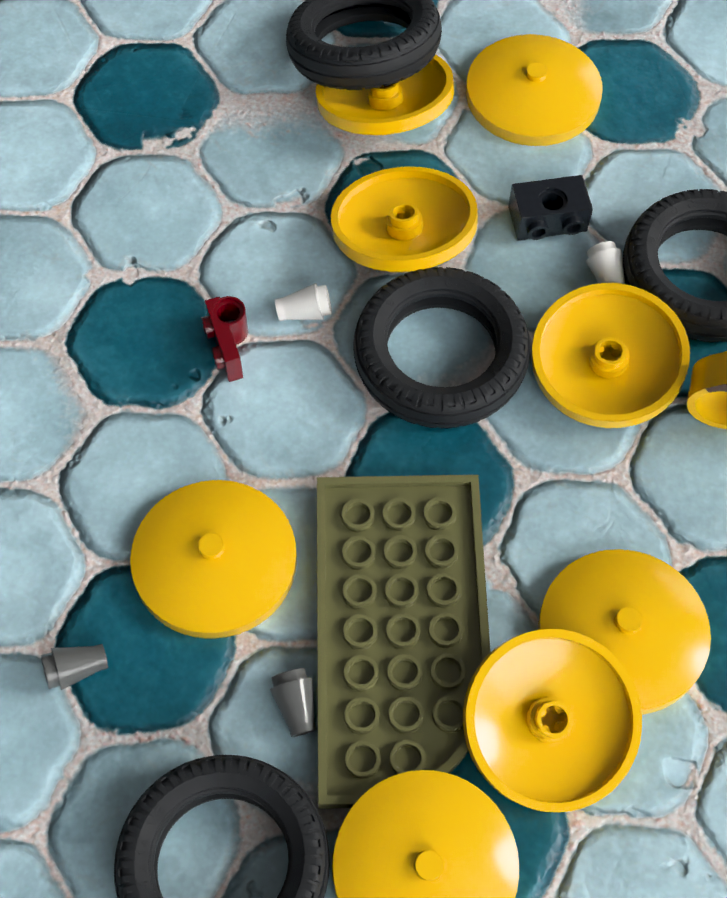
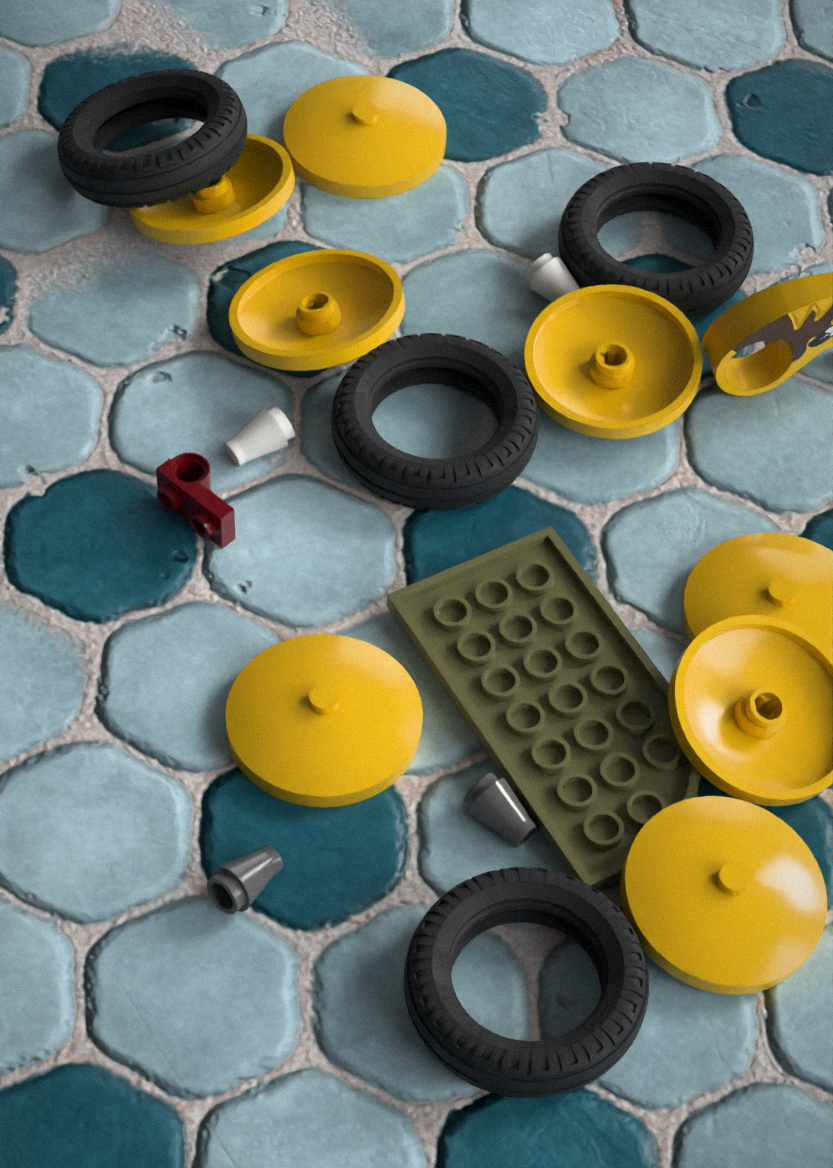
camera: 30 degrees left, 10 degrees down
black brick [508,175,593,241] -> none

